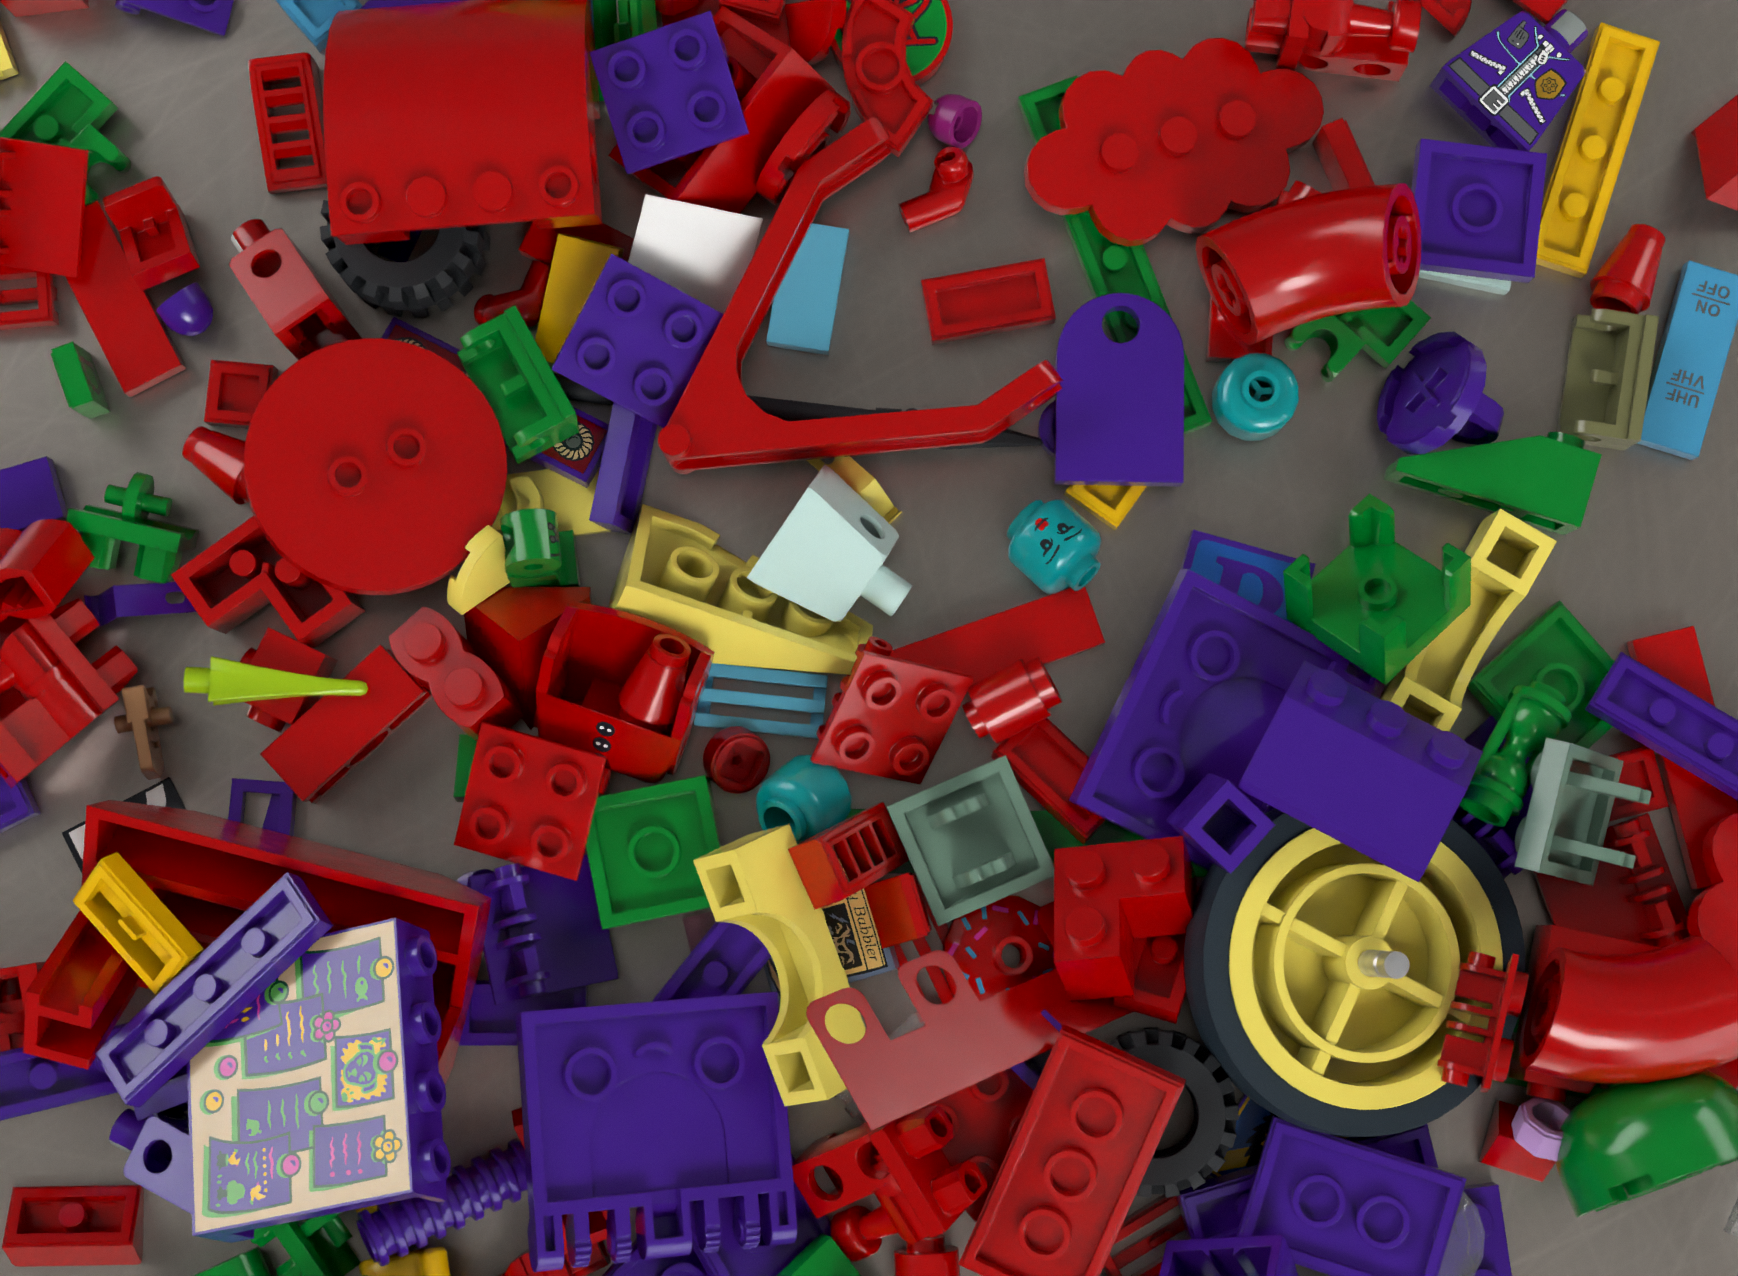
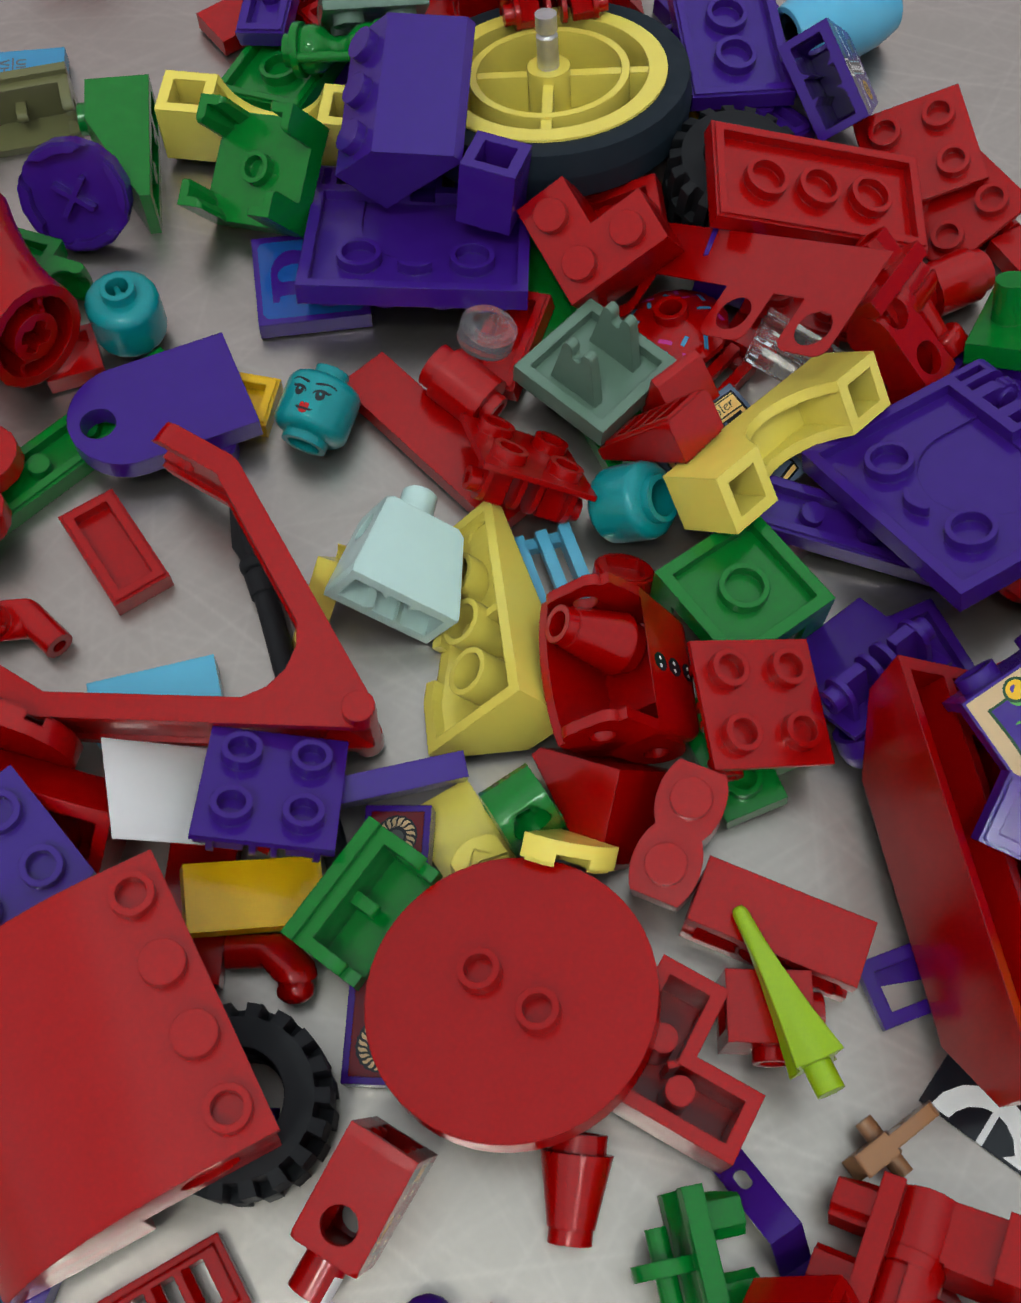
camera: 115 degrees left, 20 degrees down
red tile [204,360,278,429] -> none
none -> clear tile [457,305,518,361]

